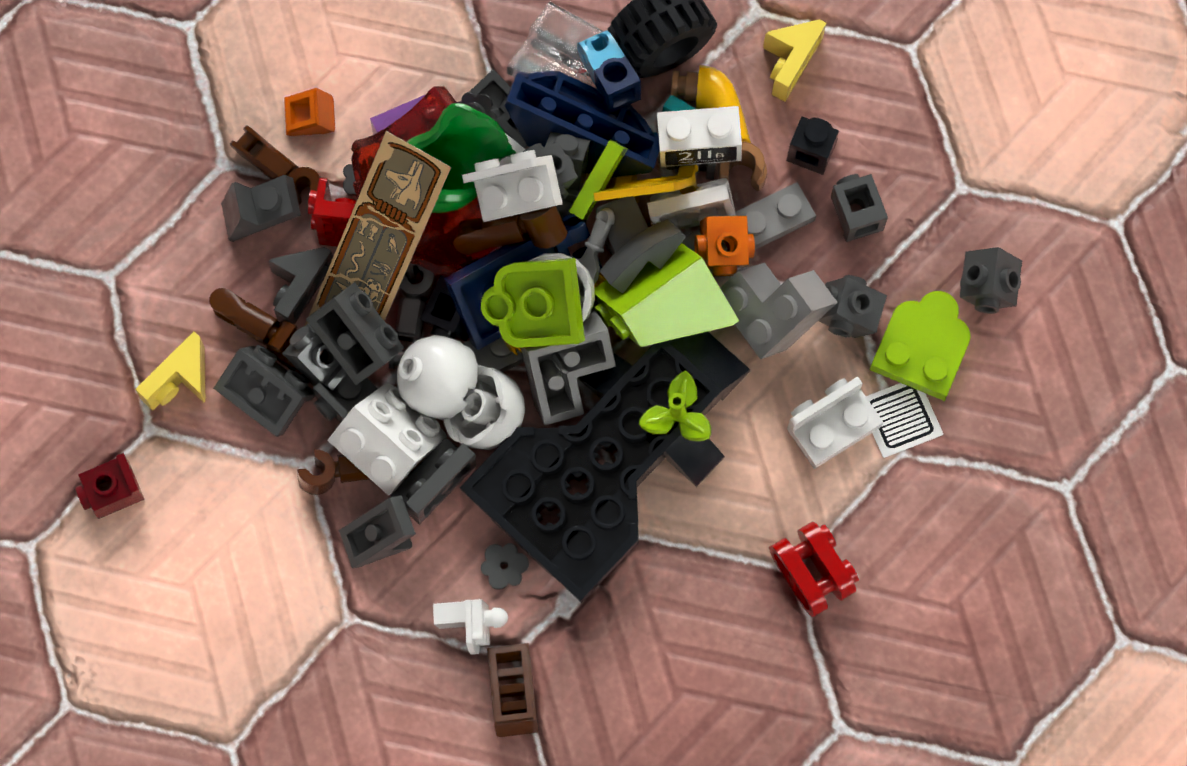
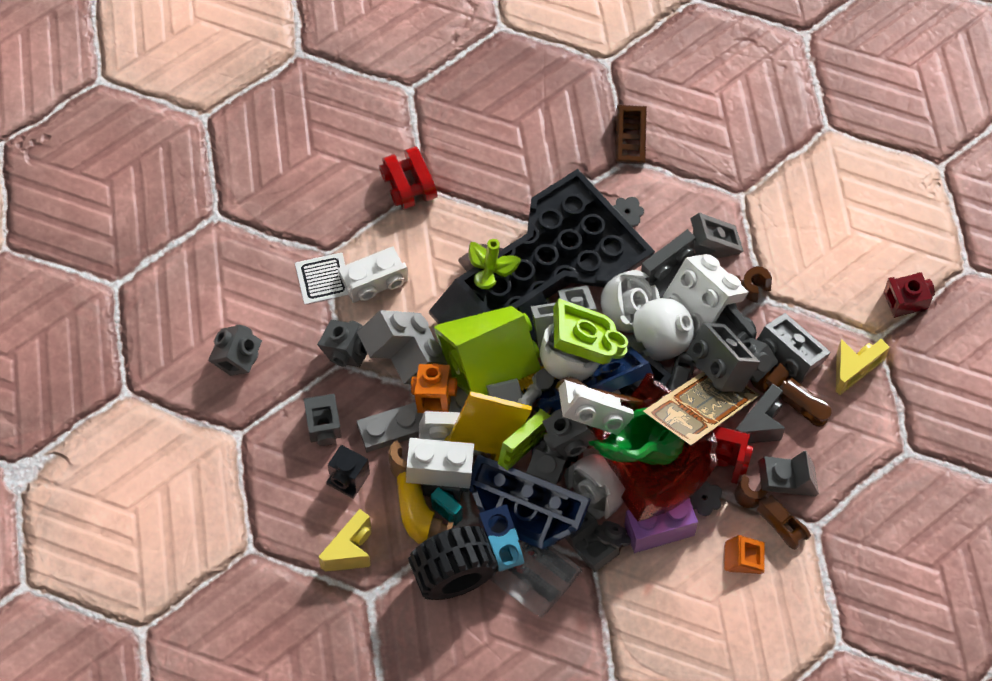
camera: 170 degrees left, 10 degrees down
white piece [433,599,508,655] -> none
dark grey slope [600,219,686,293] -> none
lime plate [869,291,971,401] -> none

